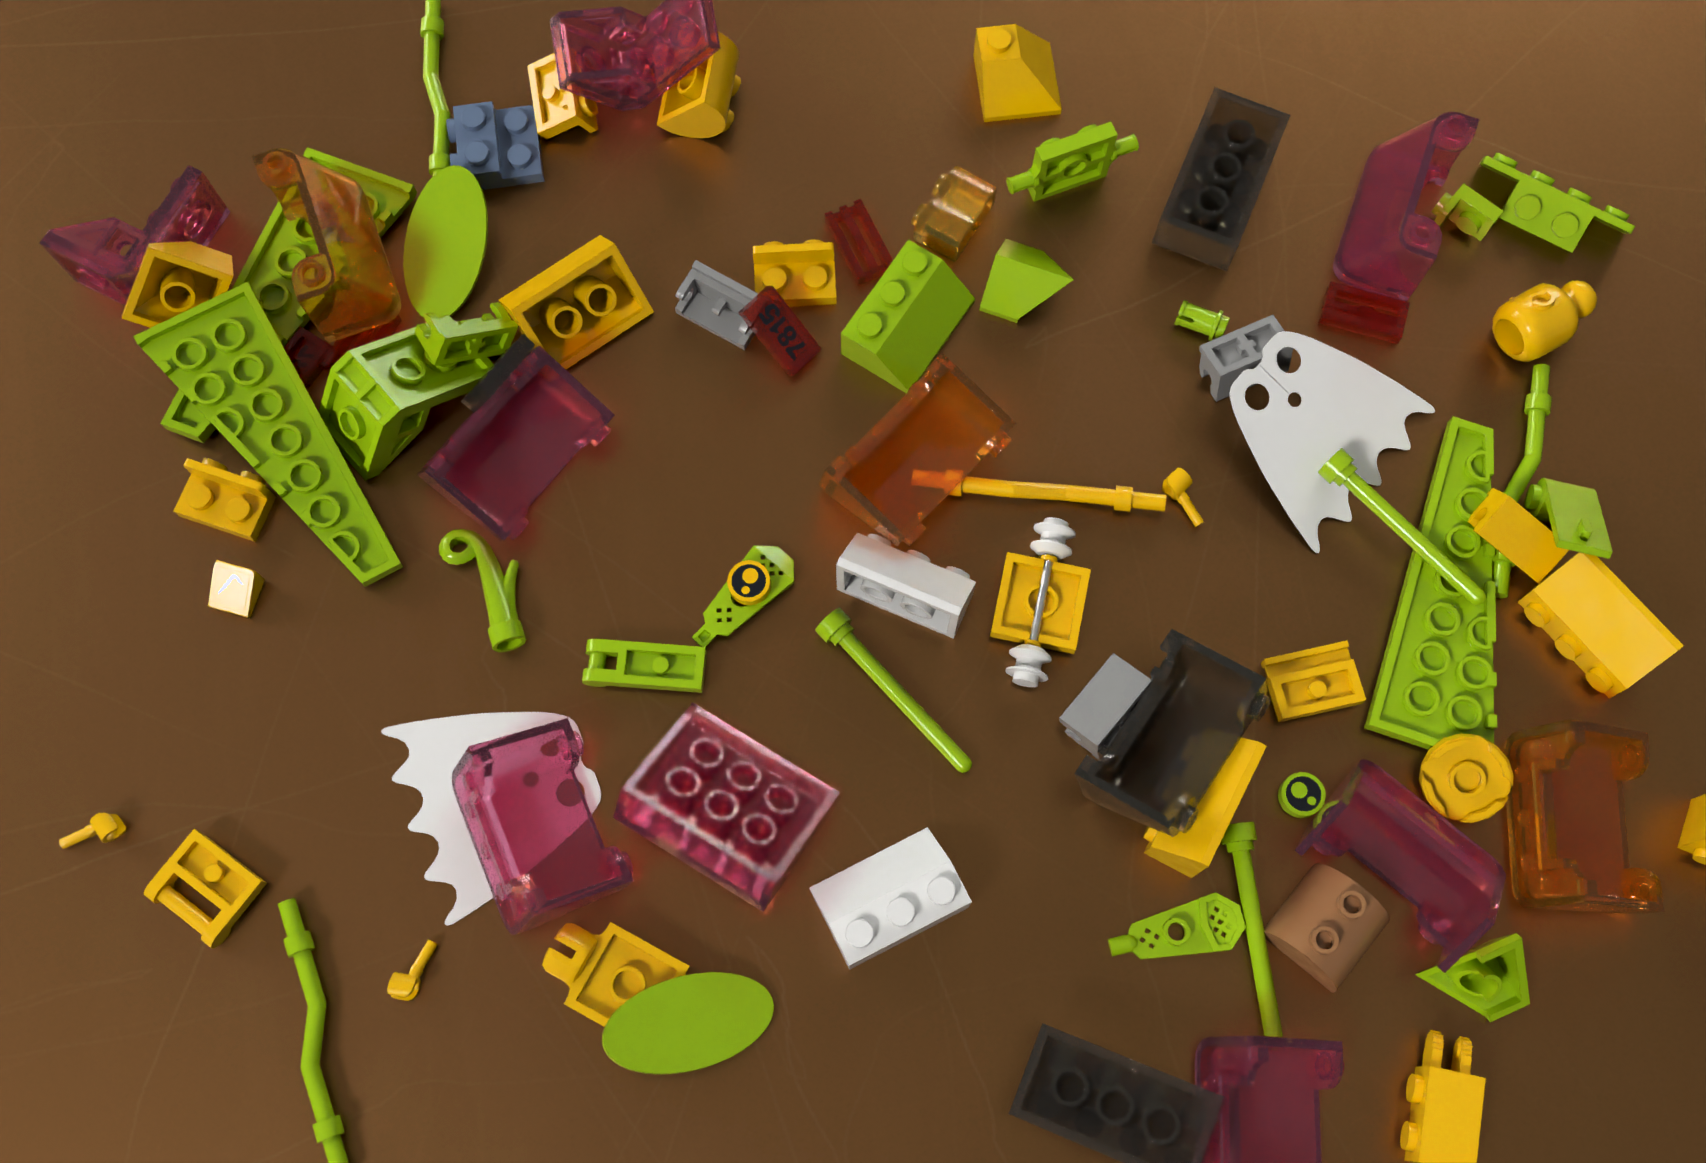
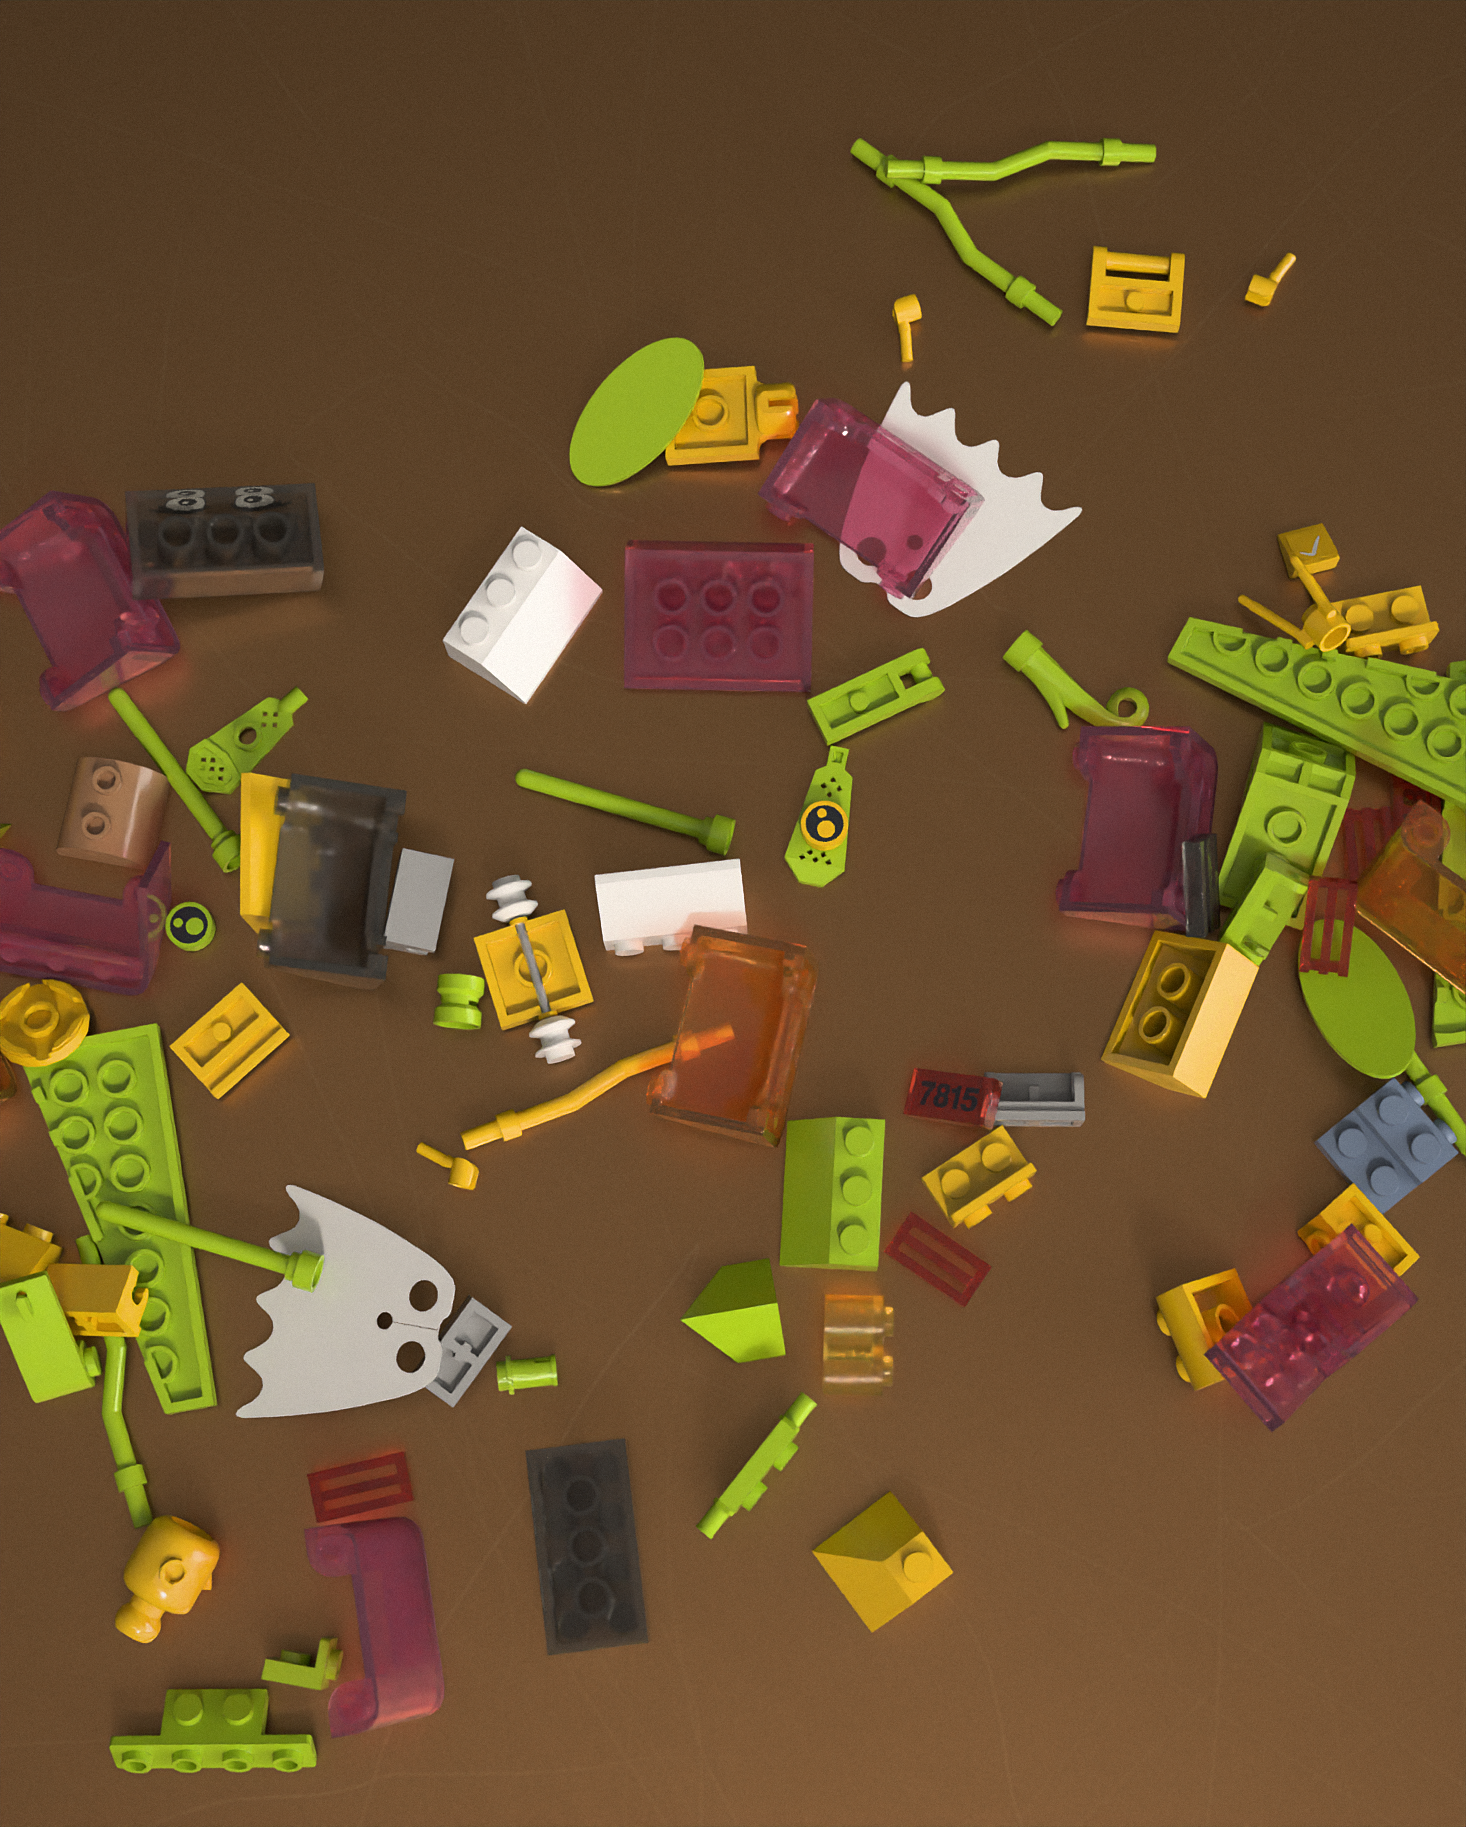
camera: 155 degrees right, 5 degrees up
none -> lime wheel [433,974,485,1030]
none -> lime bar [885,138,1156,184]
none -> yellow plant [1238,555,1351,652]
none -> clear red tile [1299,875,1359,977]

